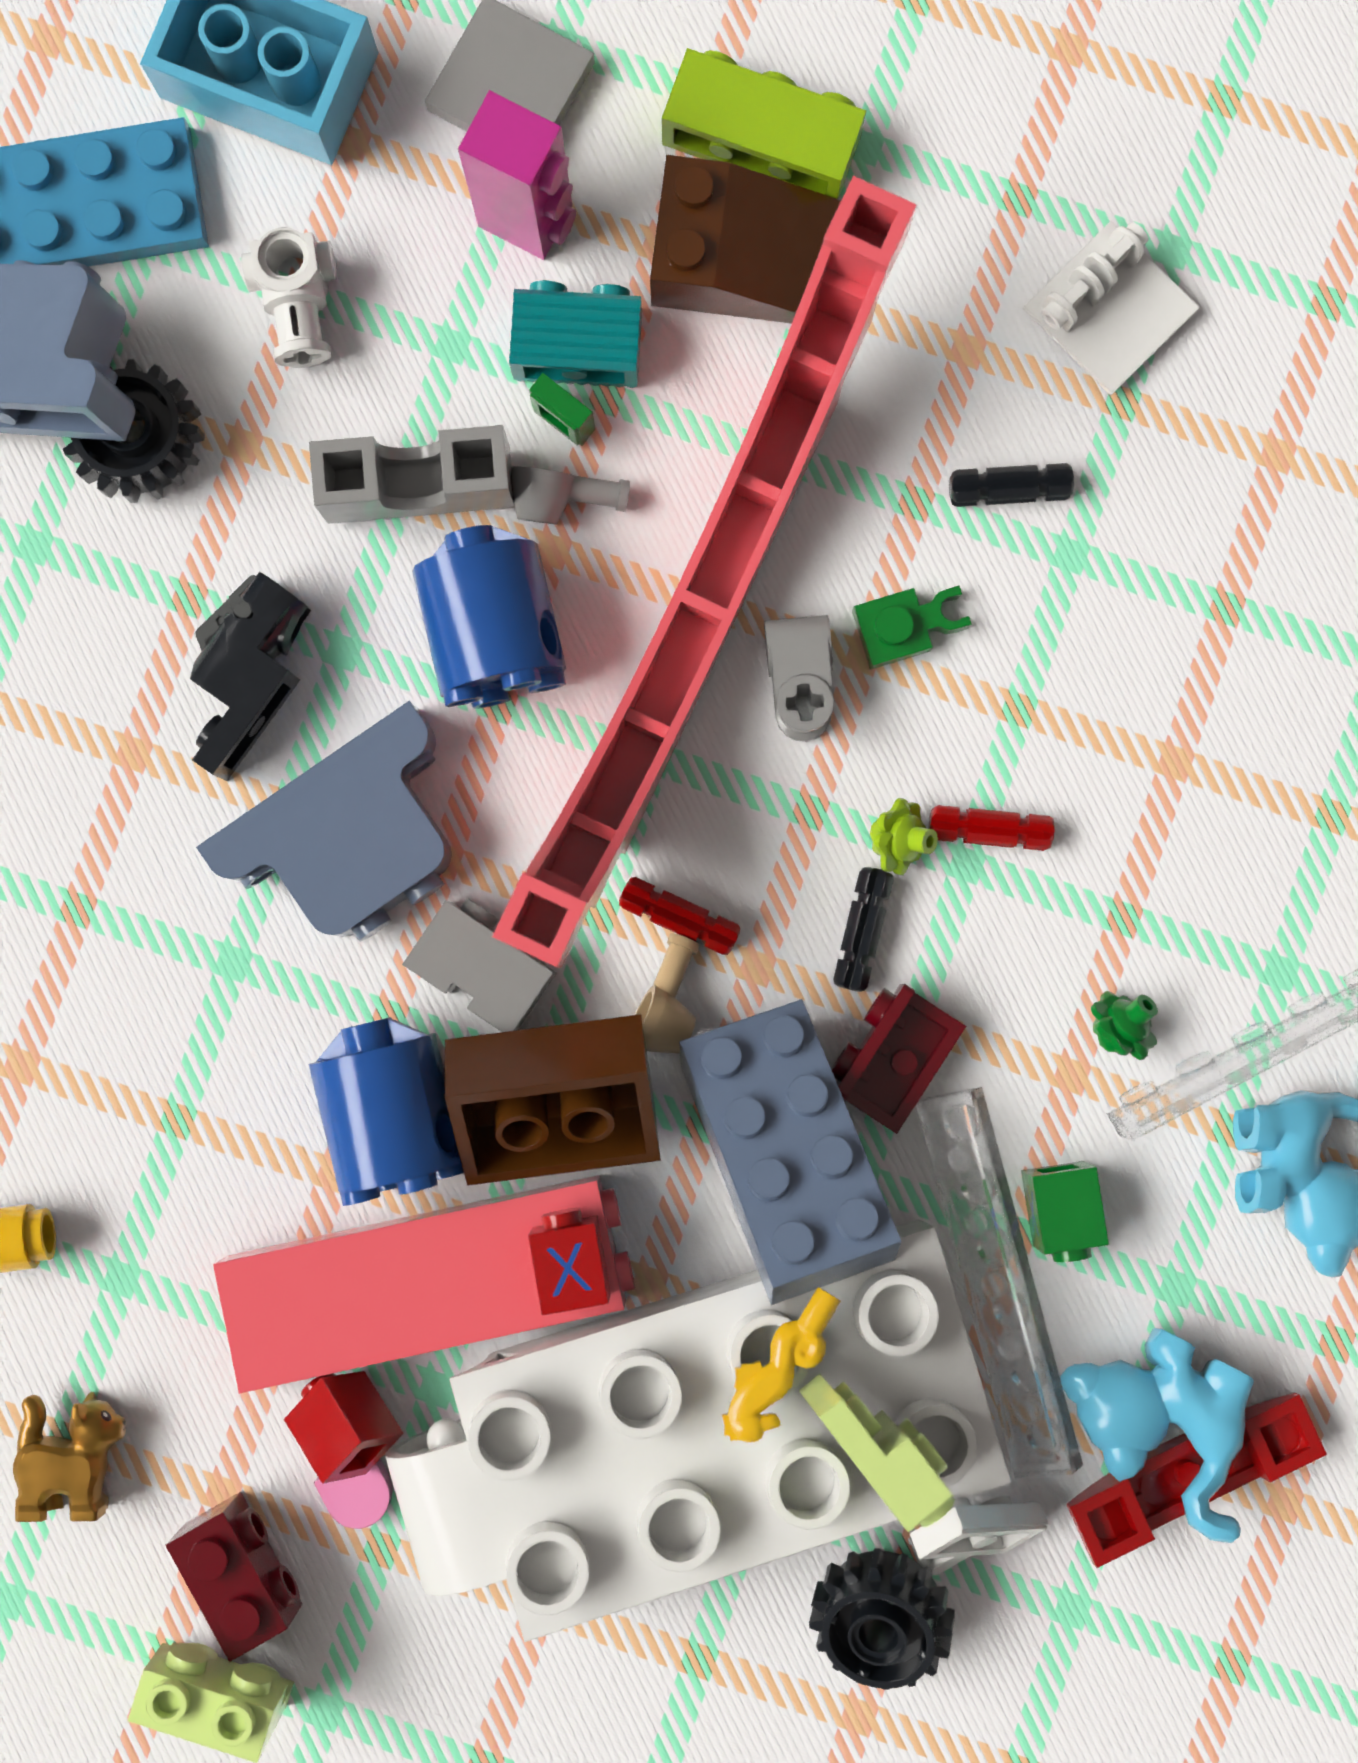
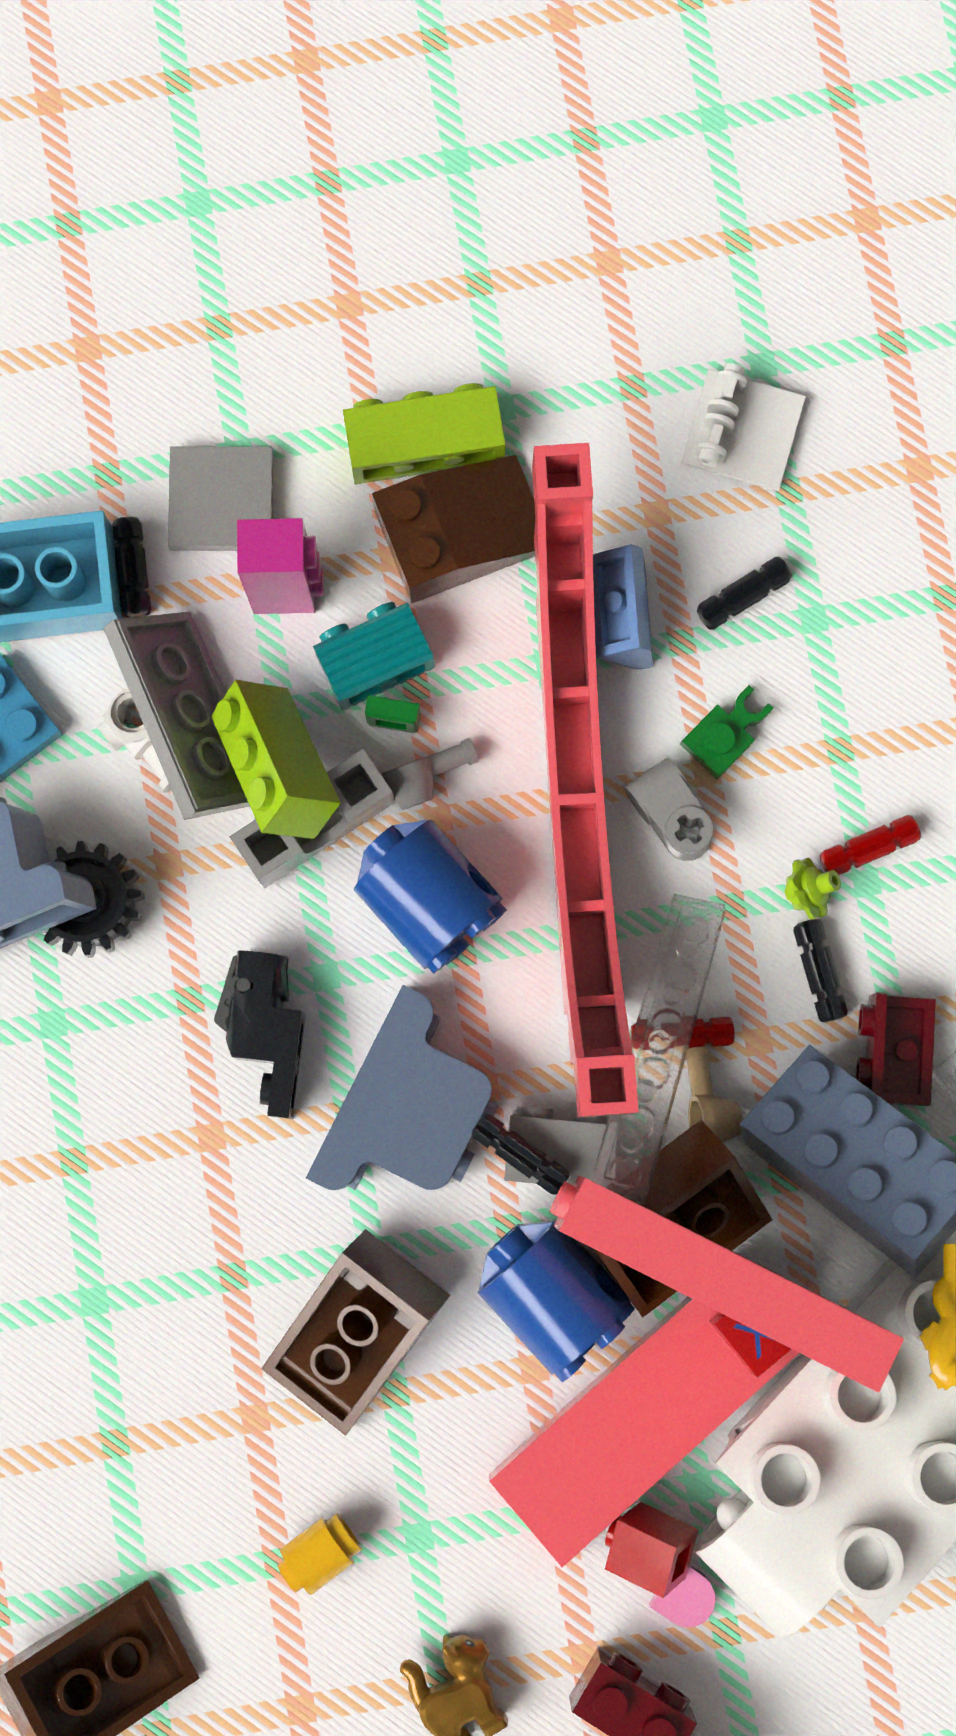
camera: 30 degrees left, 5 degrees down
none -> light grey tile [103,611,250,820]
none -> black axle [112,516,151,618]
none -> lime brick [211,679,341,839]
none -> reddish brown slope [261,1229,451,1436]
none -> black axle [471,1113,570,1195]
none -> coral brick [550,1175,904,1393]
none -> clear plate [591,894,725,1204]
none -> medium blue tile [593,544,653,669]

